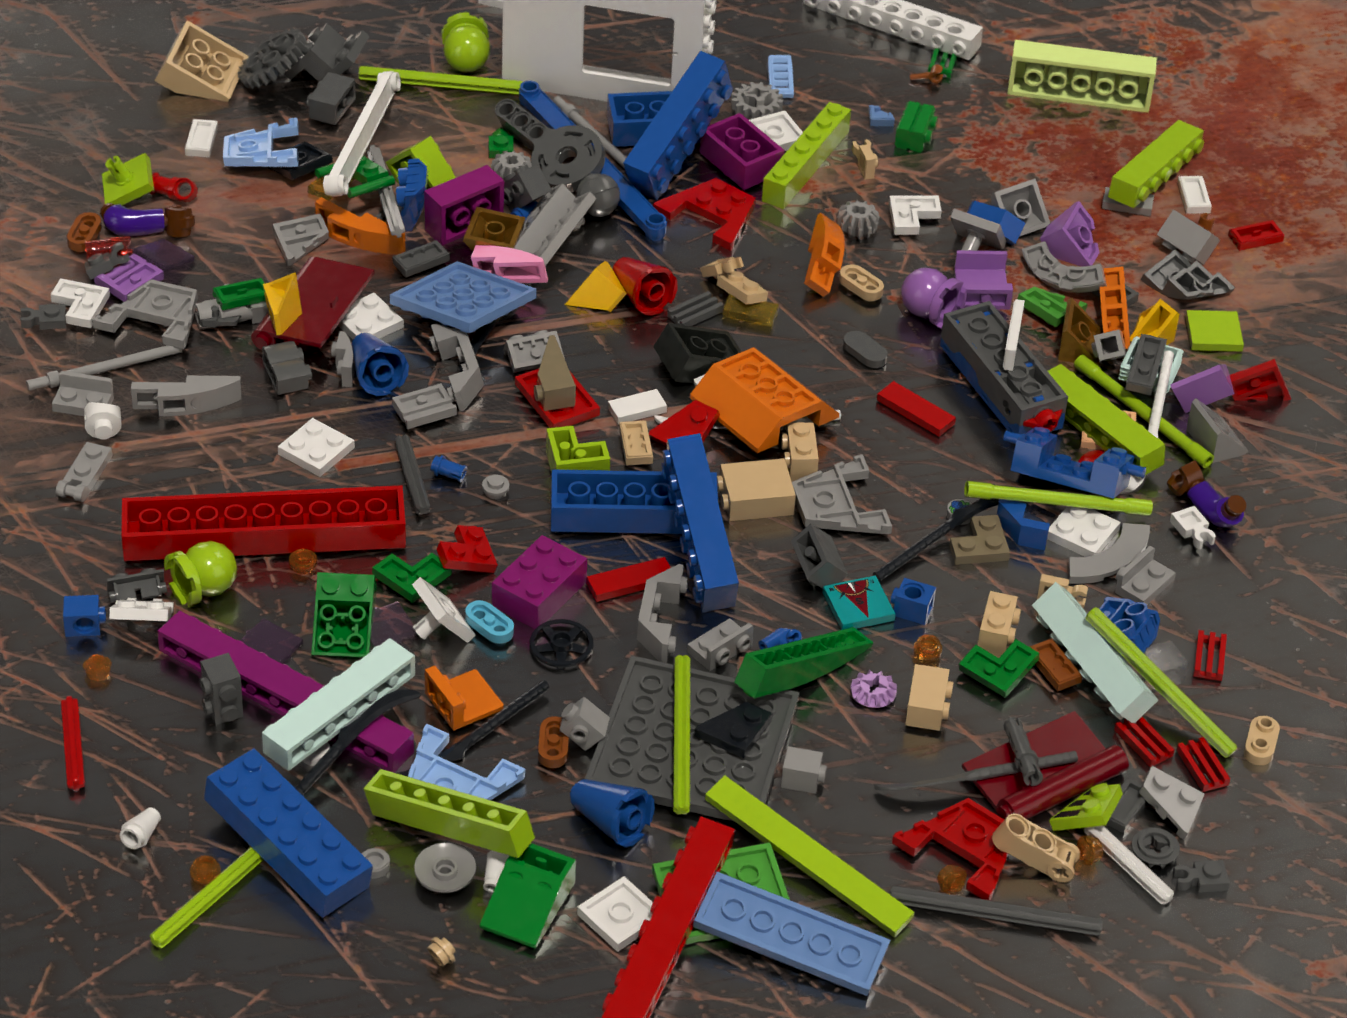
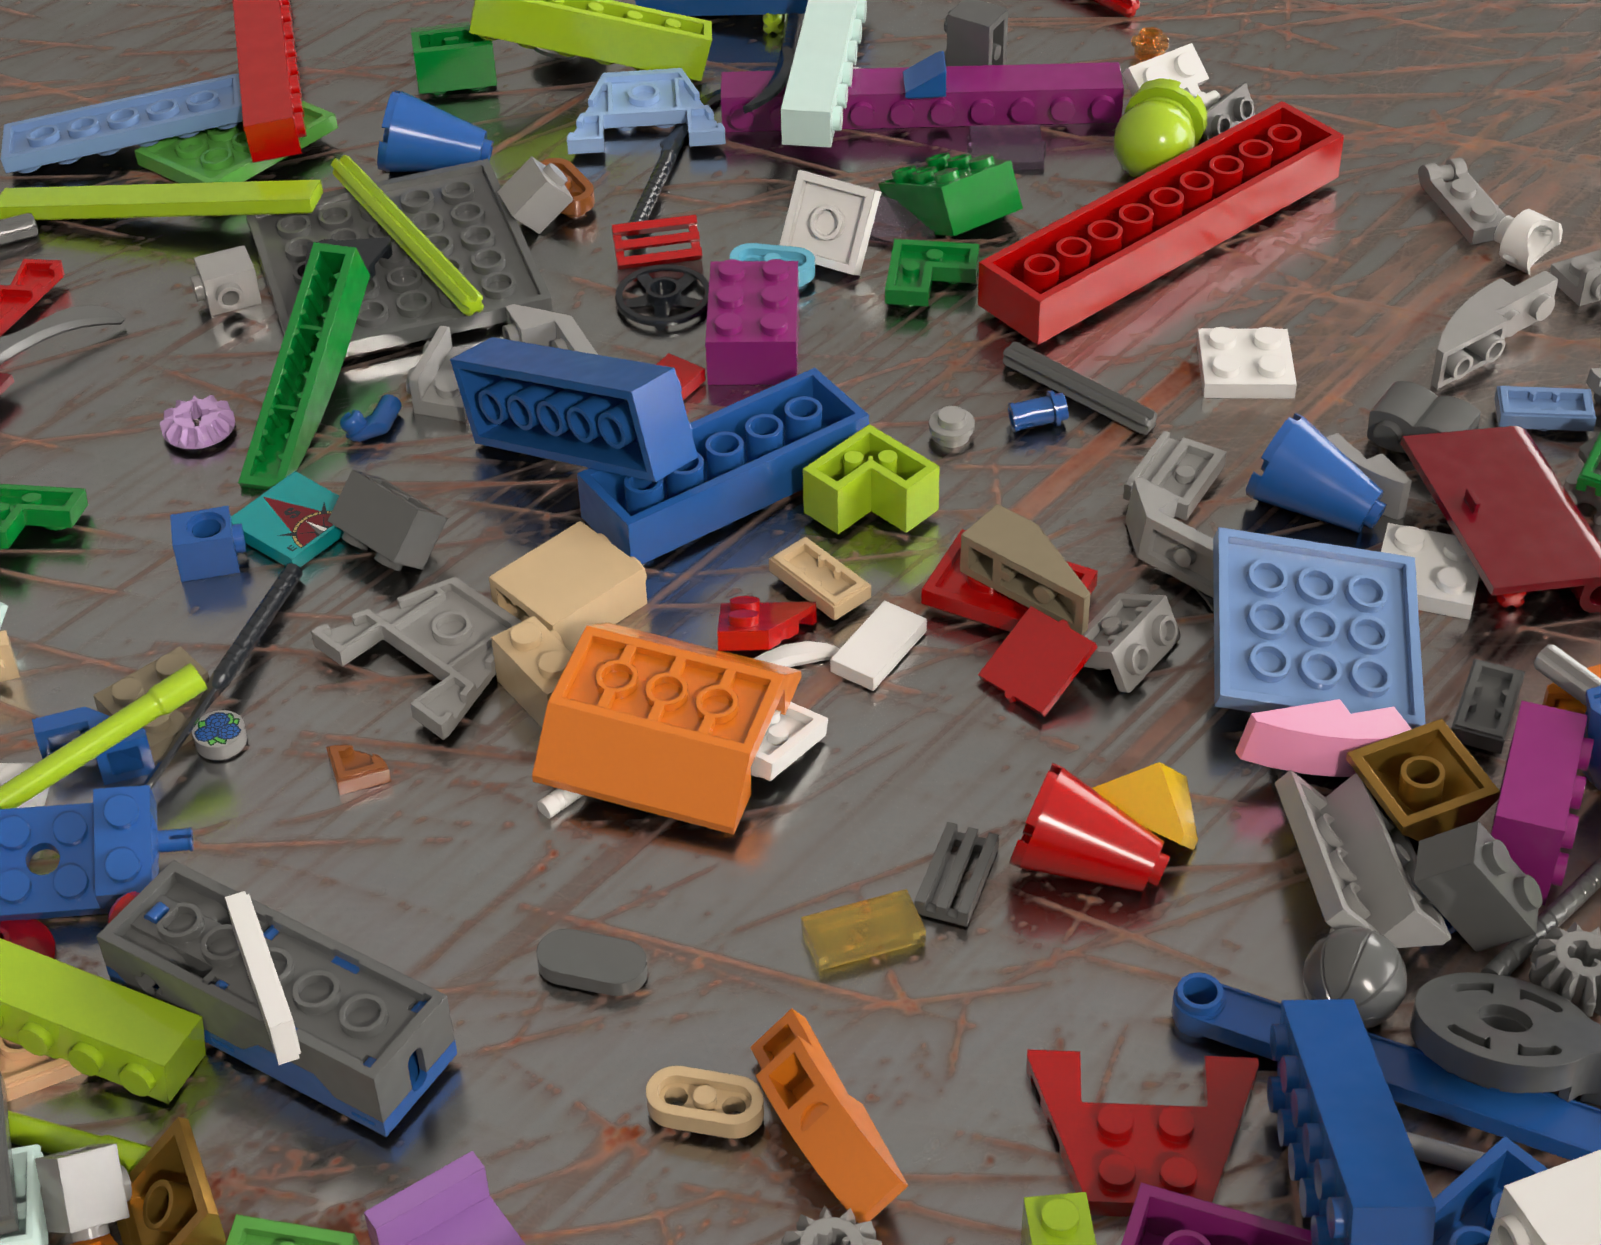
camera: 150 degrees right, 0 degrees up
blue brick [63,595,106,637] -> none
yellow slope [263,272,302,335] -> none
orange bracket [425,665,504,731] -> none
red plate [436,525,498,573] -> none
white cone [483,851,509,893] -> none
white plate [577,876,653,952] -> none
pearl dark grey slope [653,323,742,383] -> none
tan plate [700,257,744,279] -> none
tan plate [717,271,768,305] -> none
red tile [877,381,956,437] -> none
medium lavender tile [901,268,967,329] -> none
tan brick [905,664,953,731] -> none
clear orange plate [914,634,942,661] -> none
tan brick [978,591,1021,658] -> none
none -> dark orange tile [326,744,391,795]
none -> red tile [611,214,703,270]
none -> blue slope [903,51,946,99]
none -> red piece [978,606,1098,717]
none -> medium blue plate [1494,386,1596,431]

